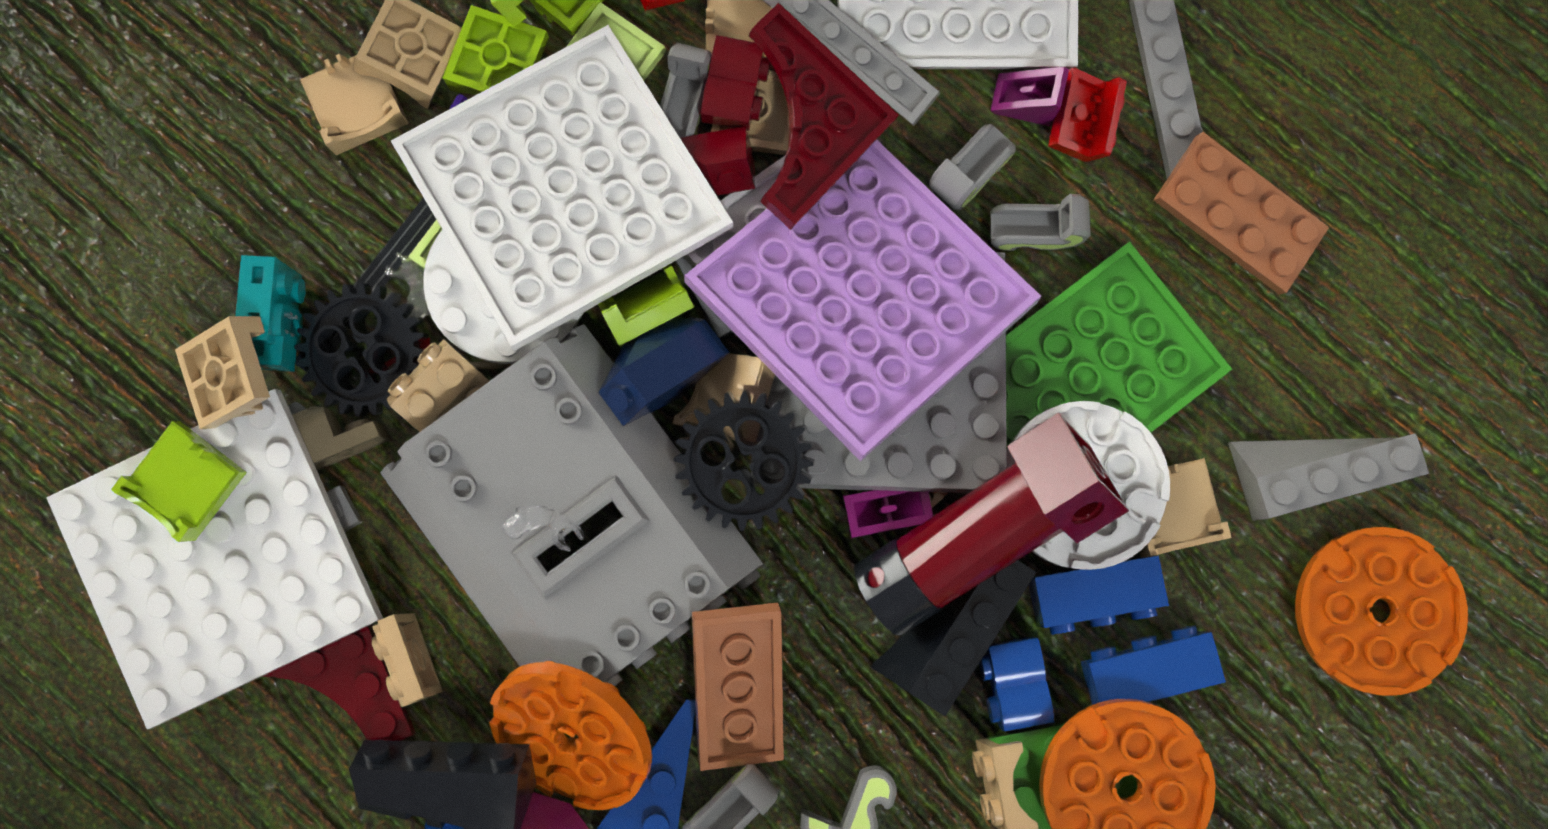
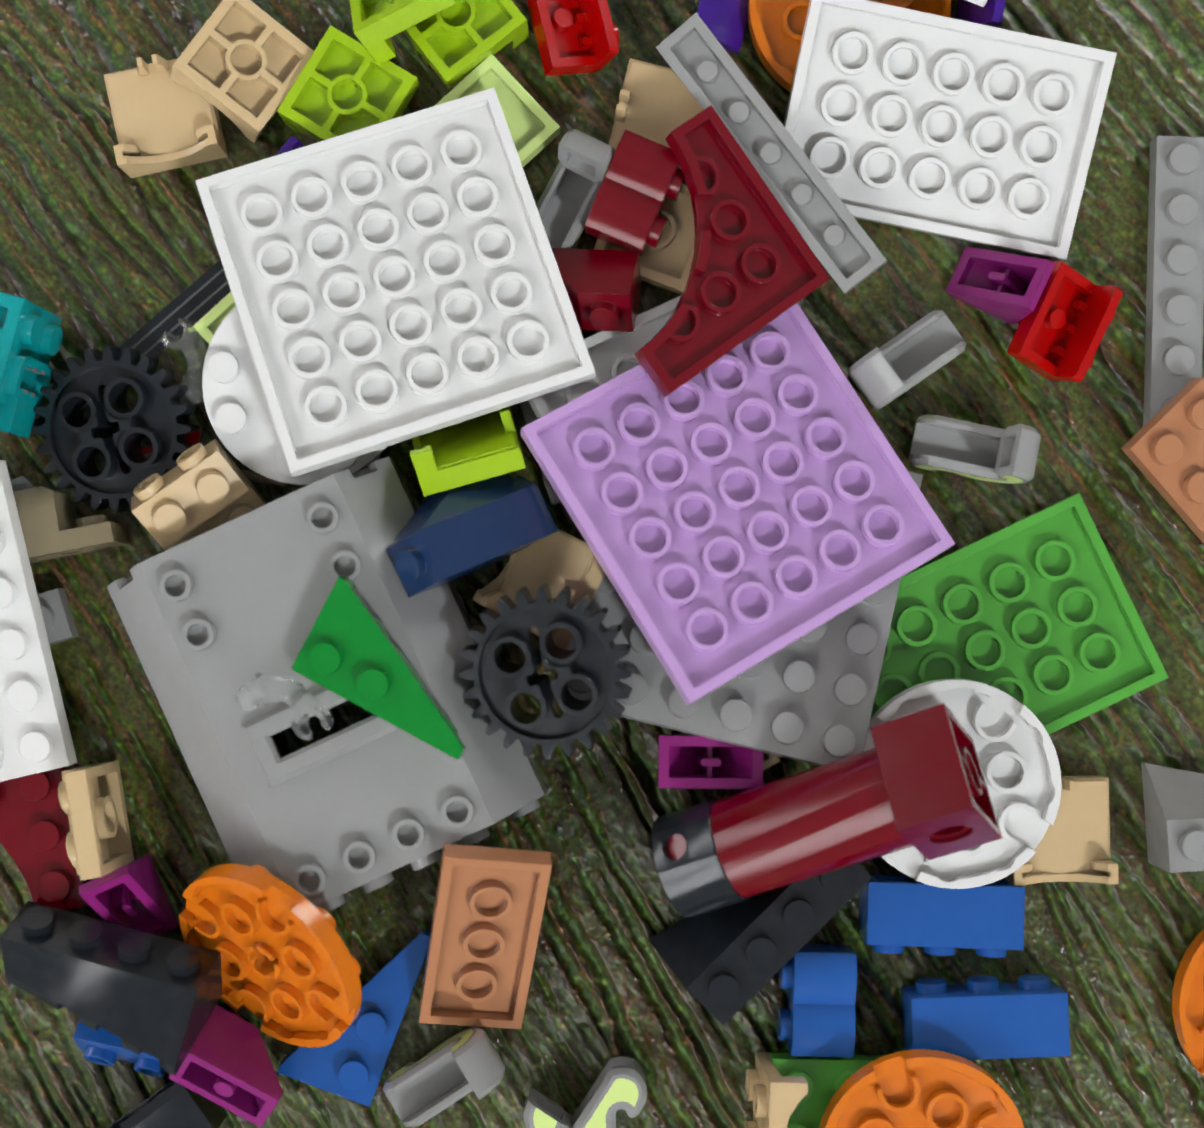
camera: 15 degrees right, 5 degrees up
none -> magenta slope [79,854,178,935]
none -> green wing [291,576,466,760]

